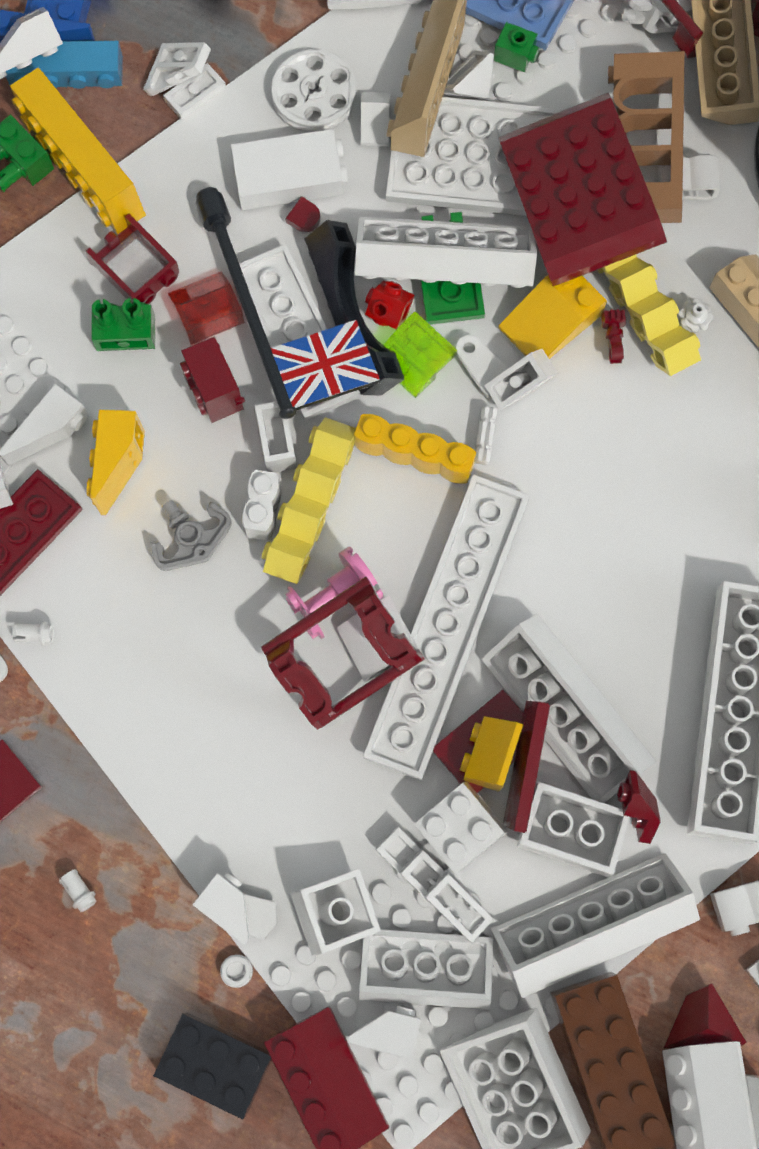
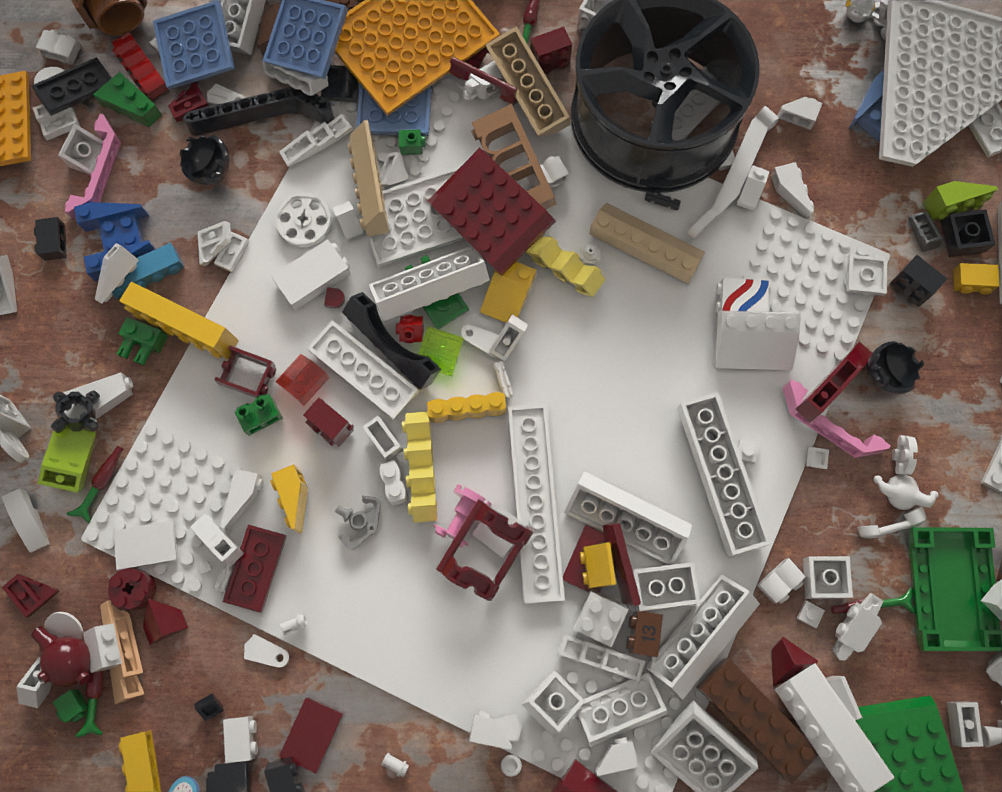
camera: 25 degrees left, 0 degrees up
flag [195,187,380,419] -> none
dark red piece [601,309,626,364] -> none
dark red slope [617,770,661,844] -> none
none -> reddish brown brick [626,611,663,657]

